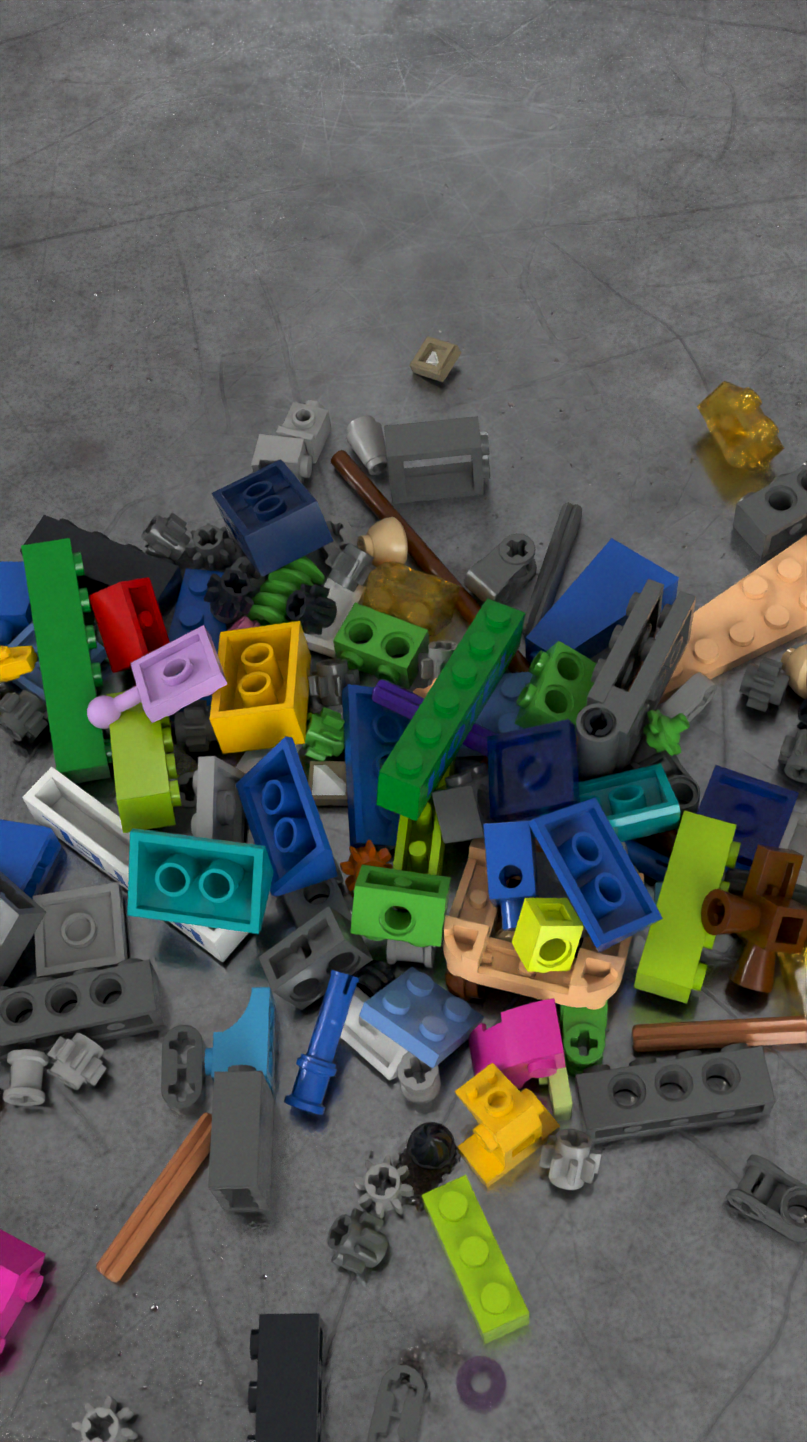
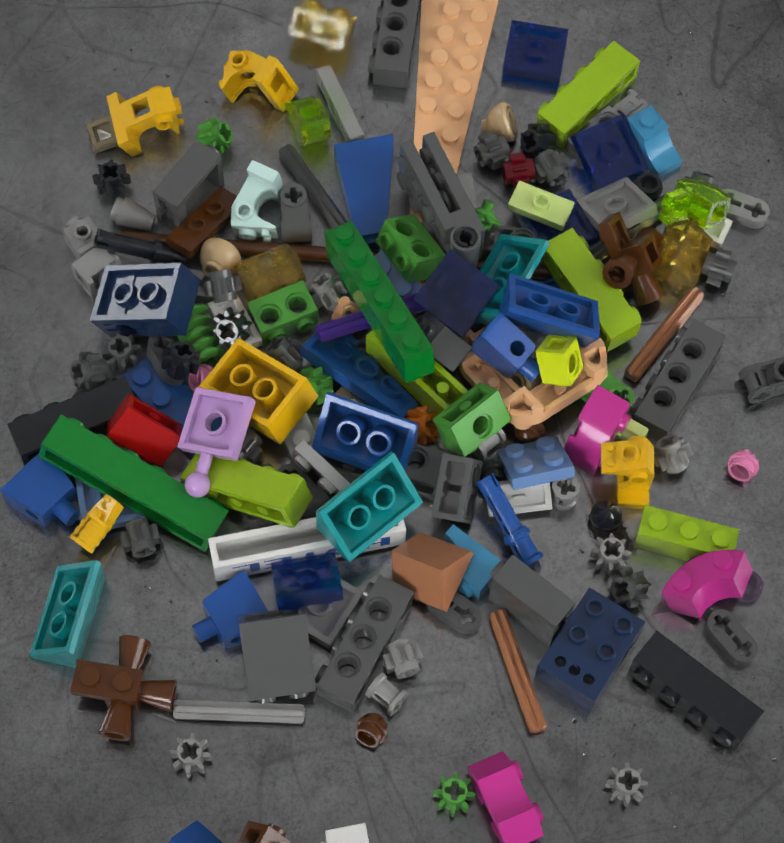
camera: 60 degrees left, 5 degrees up
none -> black gear [92,159,131,199]
none -> black pin [94,228,187,265]
none -> yellow tile [106,86,184,157]
none -> reddish brown plate [166,186,237,259]
none -> bright green gear [196,117,233,154]
none -> yellow tile [218,50,299,112]
none -> light aqua tile [231,160,284,242]
none -> clear blue plate [271,552,344,611]
none -> clear neon green brick [285,96,331,147]
none -> light grey piece [316,64,364,142]
none -> nougat slope [391,532,474,612]
none -> dark red gear [501,152,535,190]
none -> yellowish green plate [507,180,575,231]
none -> dark blue piece [535,587,645,712]
none -> dark pink brick [661,550,753,619]
none -> bright pink plate [728,449,759,482]

